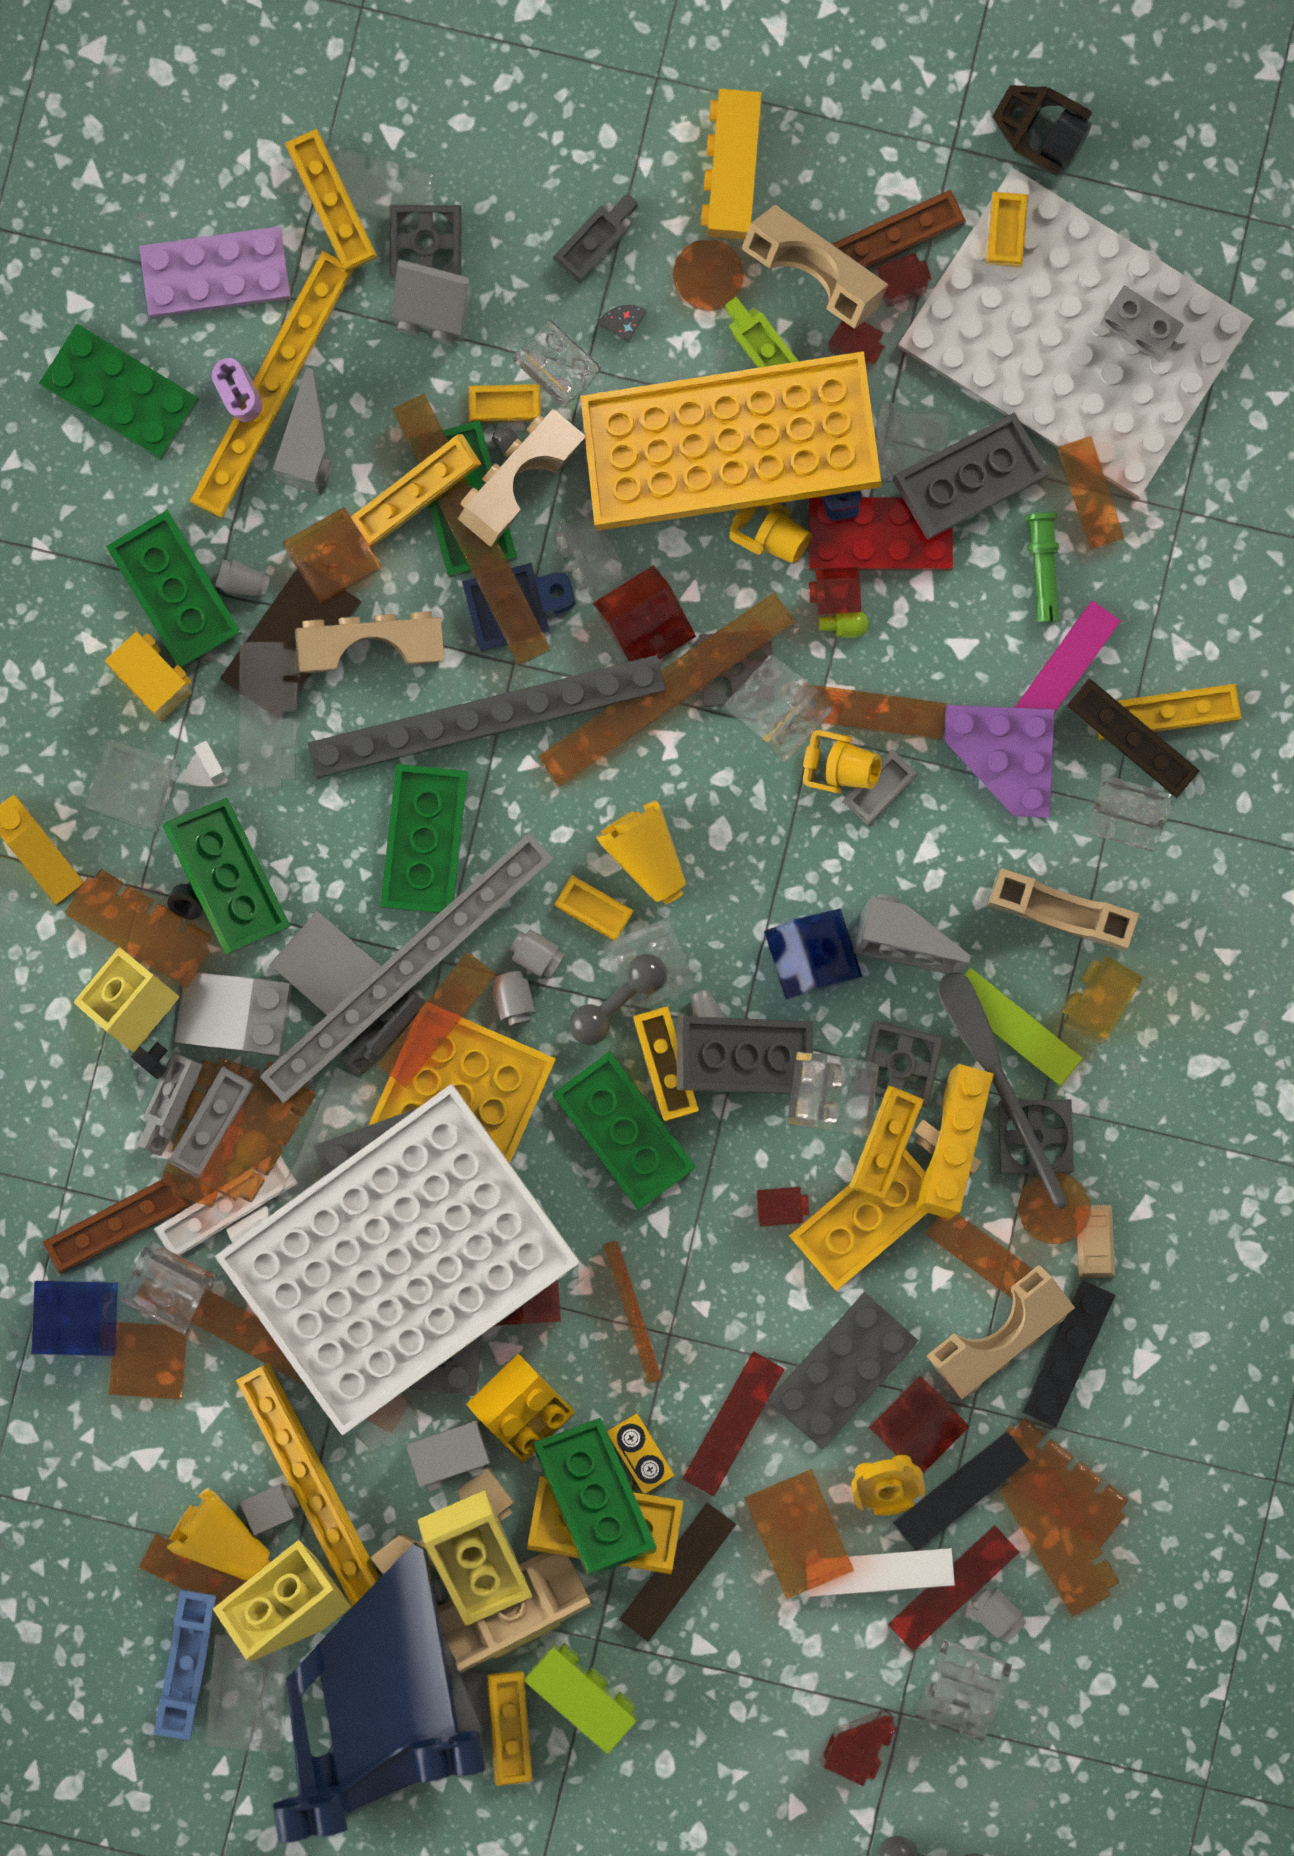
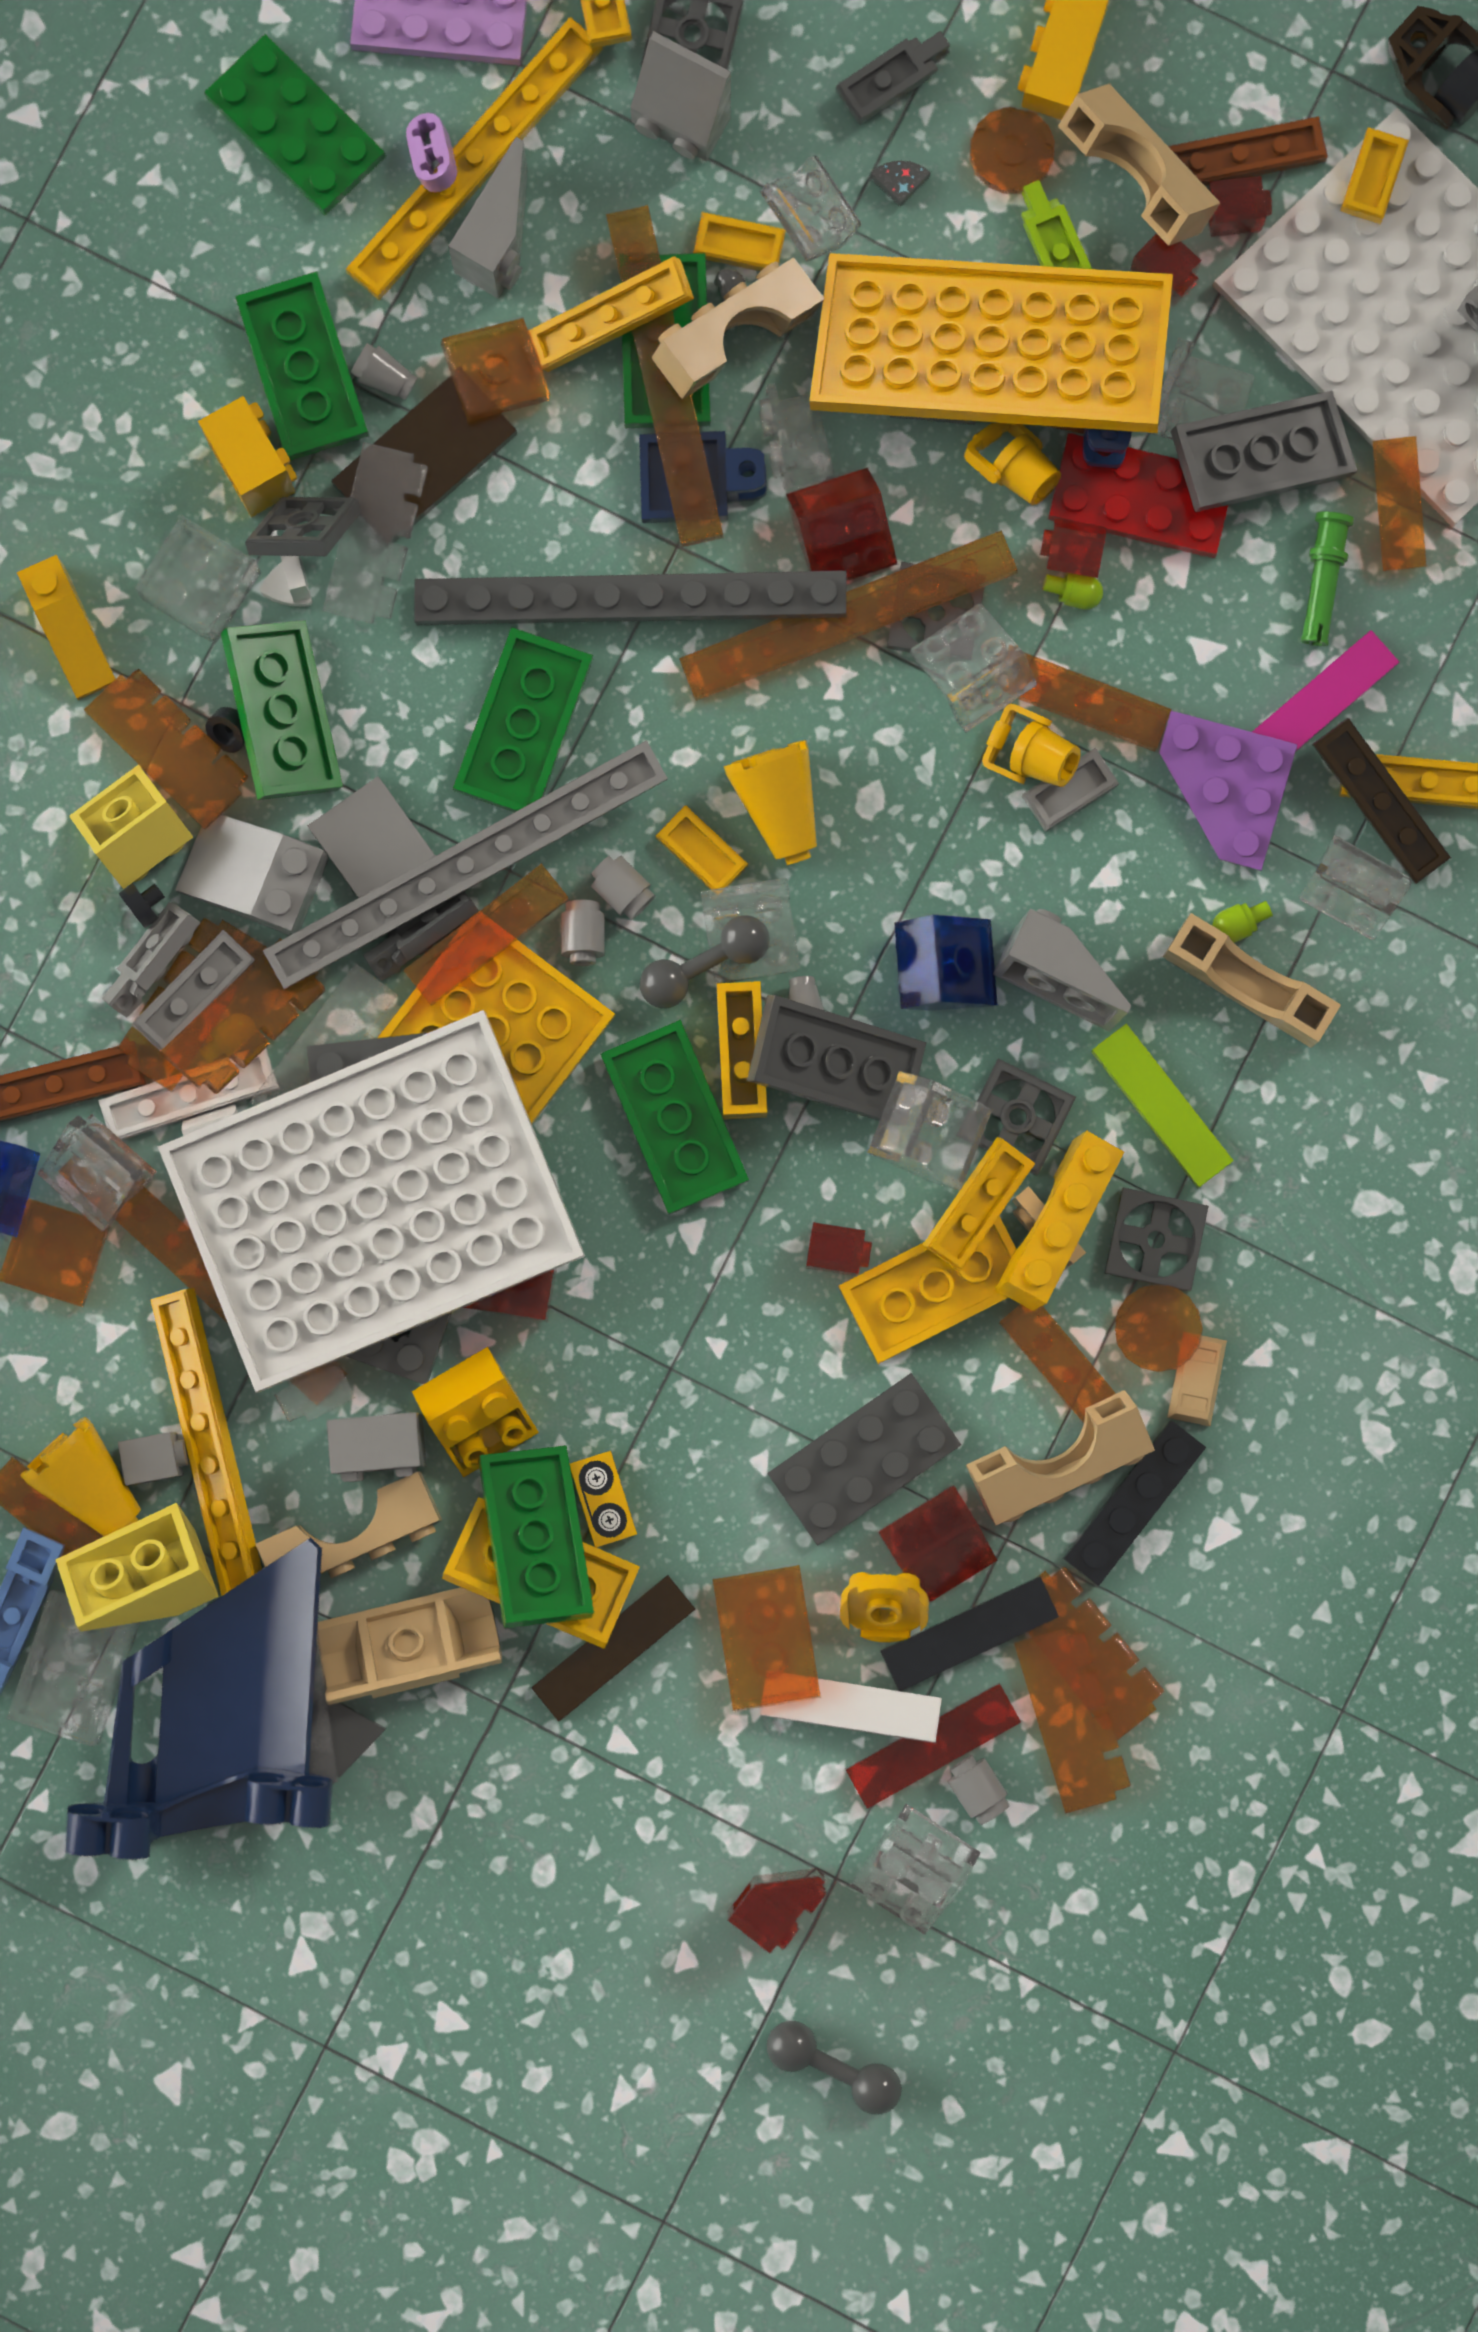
camera: 15 degrees right, 0 degrees up
tan arch [295,611,444,674] -> none
light yellow slope [418,1490,533,1626] -> none
yellow tile [486,1670,533,1786] -> none
lime brick [524,1642,637,1754] -> none
clear orange tile [604,1240,661,1384] -> none
clear red tile [682,1351,785,1497] -> none
dark grey piece [937,973,1068,1209] -> none
clear yellow piece [1061,955,1143,1045] -> none
none -> dark grey piece [245,497,361,557]
none -> lime cylinder [1212,901,1273,943]

